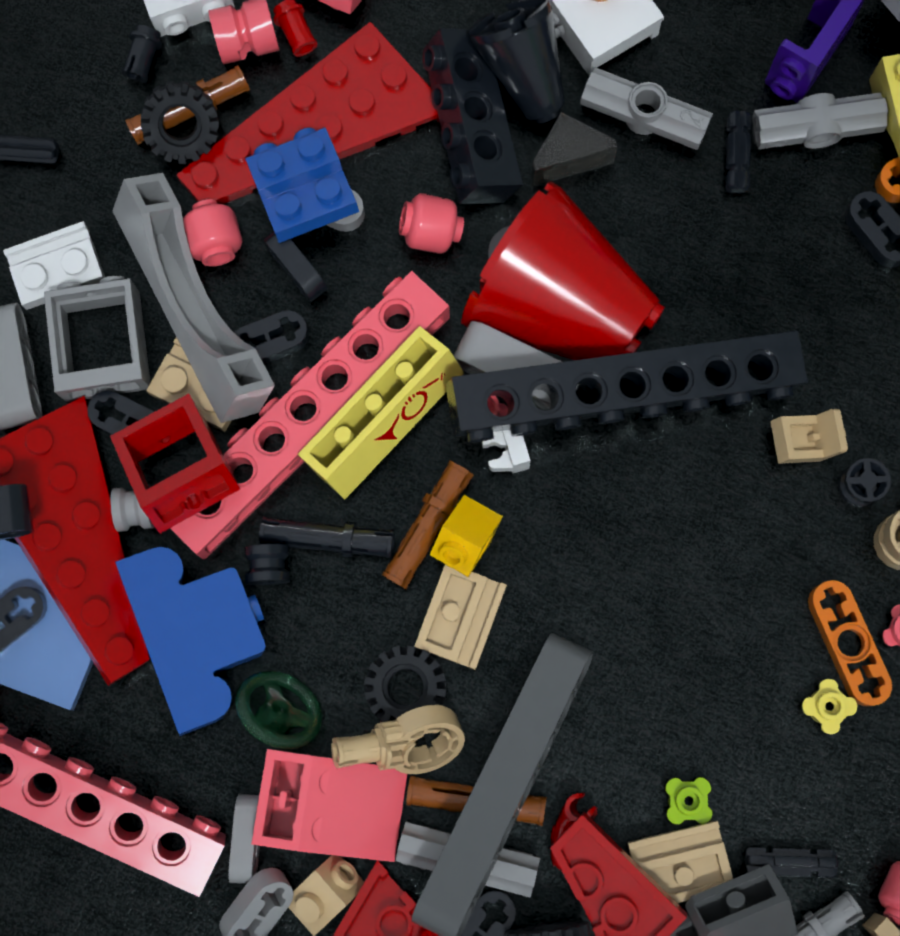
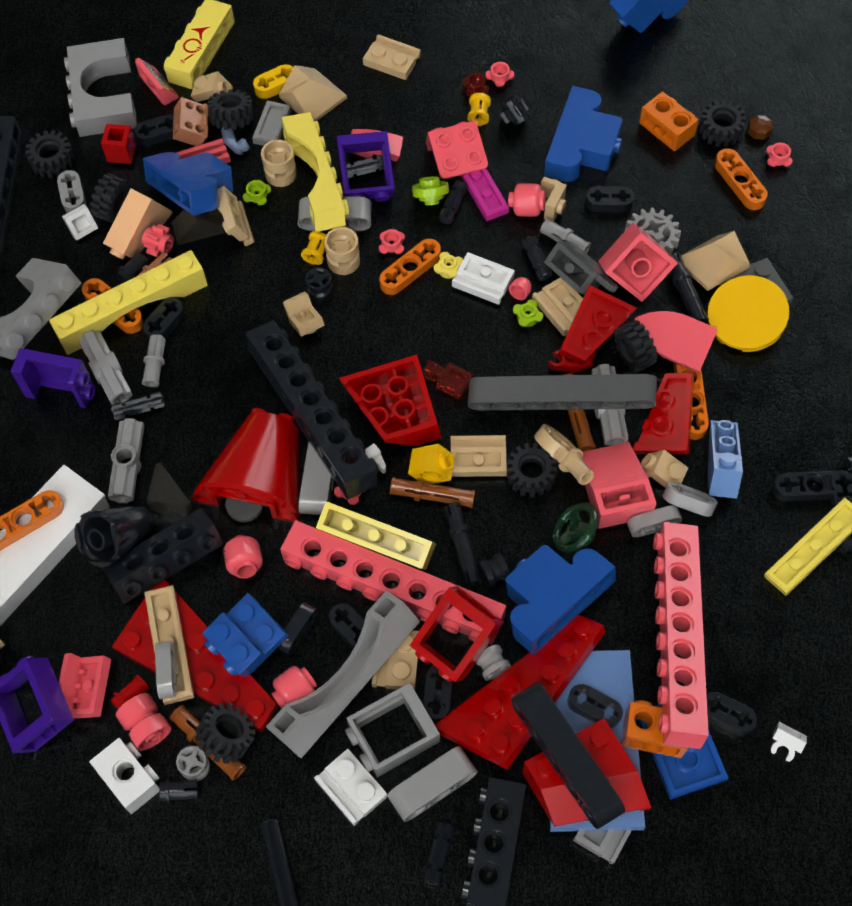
camera: 115 degrees left, 15 degrees down
none -> light grey axle [142,334,165,387]
none -> tan tile [144,585,194,705]
none -> light grey beam [155,641,176,699]
none -> light grey wheel [176,746,210,781]
none -> red wedge [339,355,442,446]
none -> clear red plate [424,360,473,400]
none -> white plate [452,252,515,305]
none -> coral hinge [509,277,531,300]

